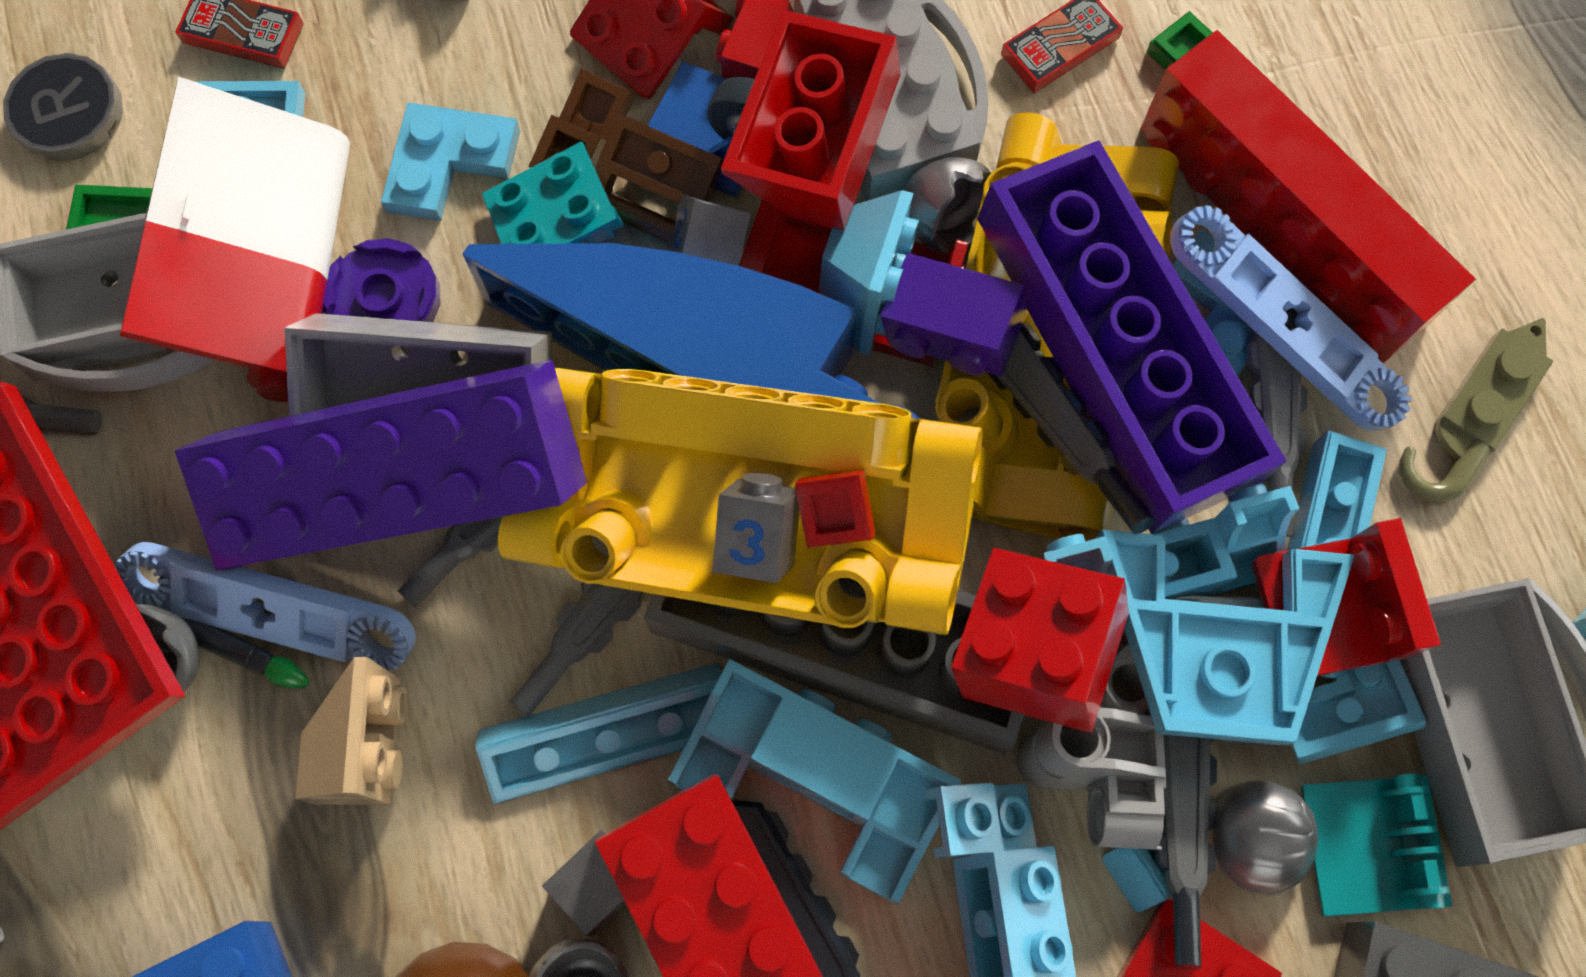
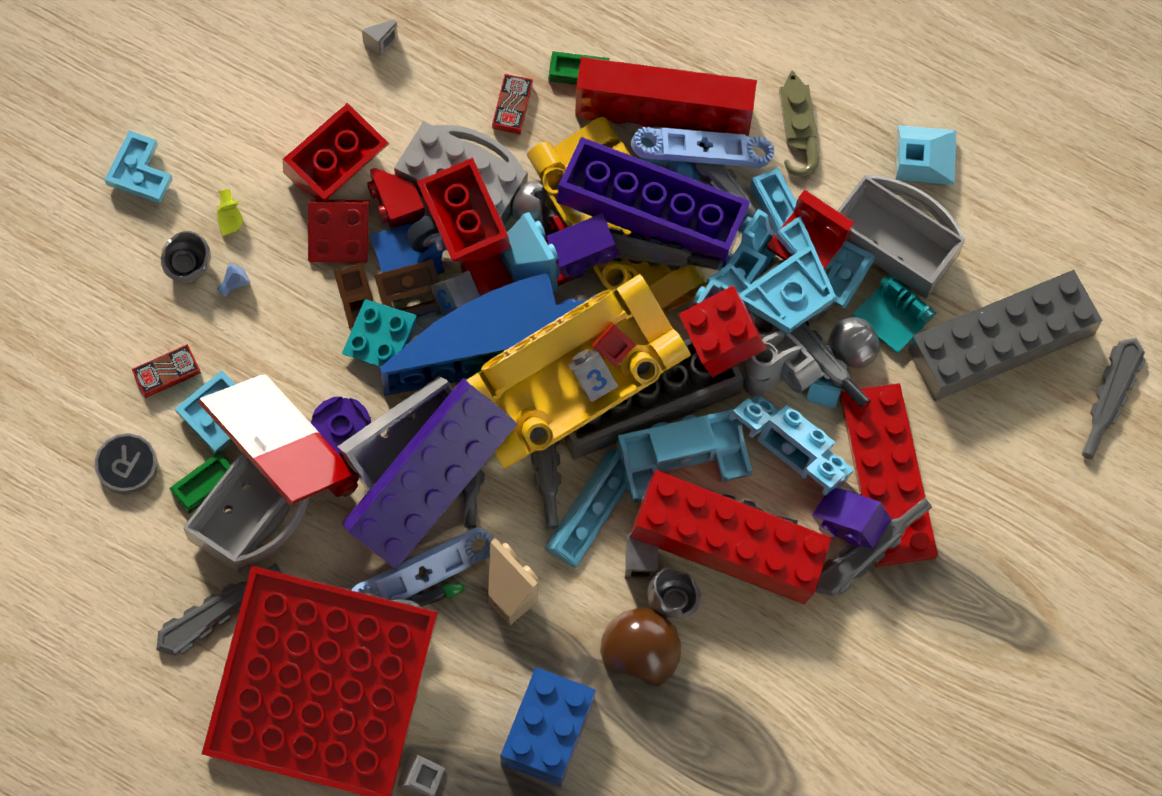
camera: 45 degrees left, 5 degrees down
medium azure plate [381,102,520,221] -> none

